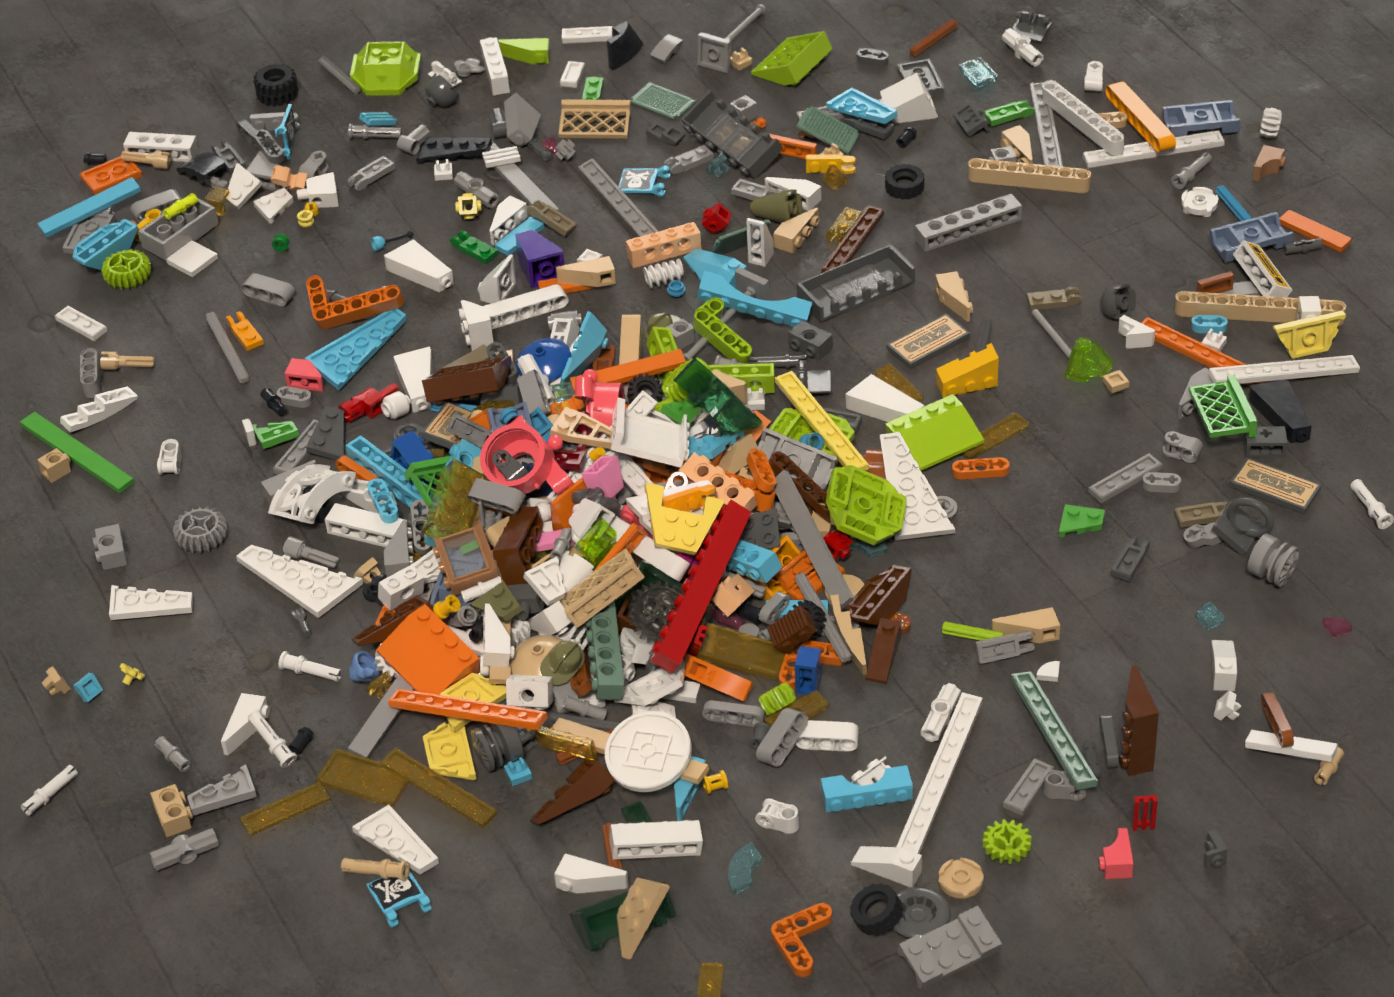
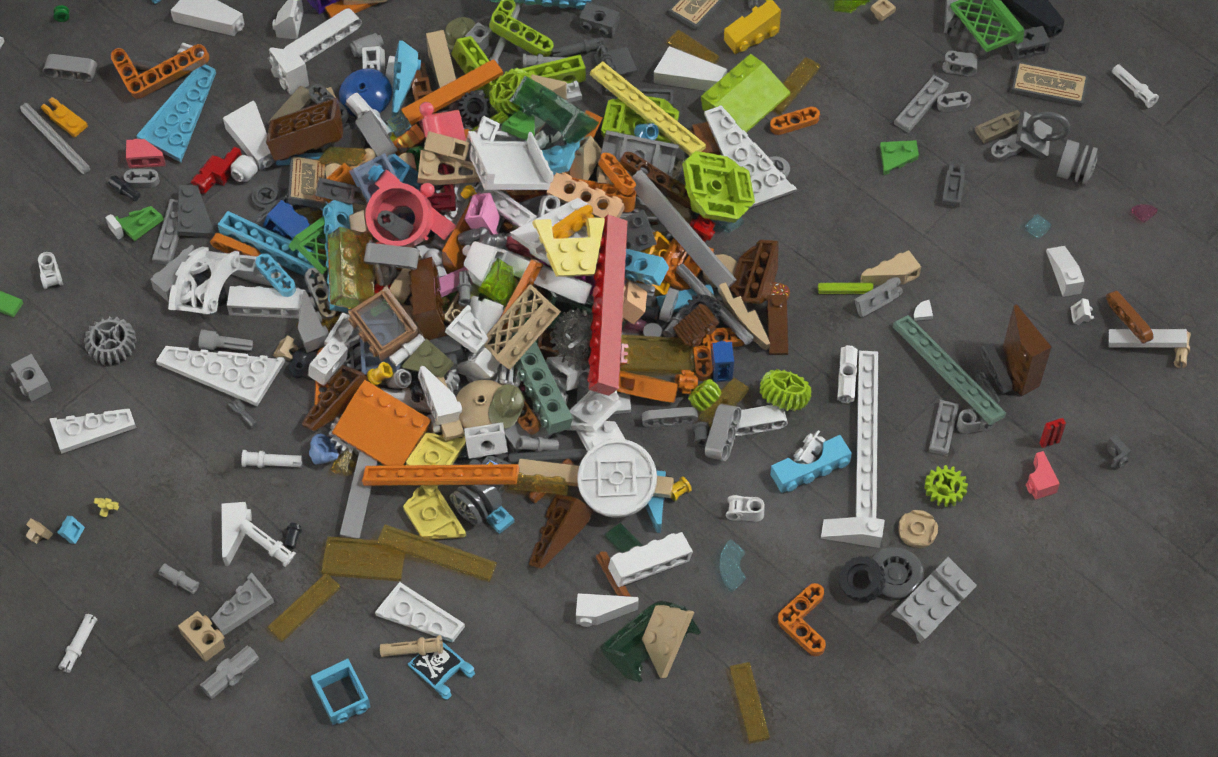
camera: 20 degrees left, 15 degrees up
none -> medium azure window [311,659,370,725]
none -> tan slope [424,131,470,161]
none -> orange gear [675,370,698,394]
none -> lime gear [759,369,811,411]

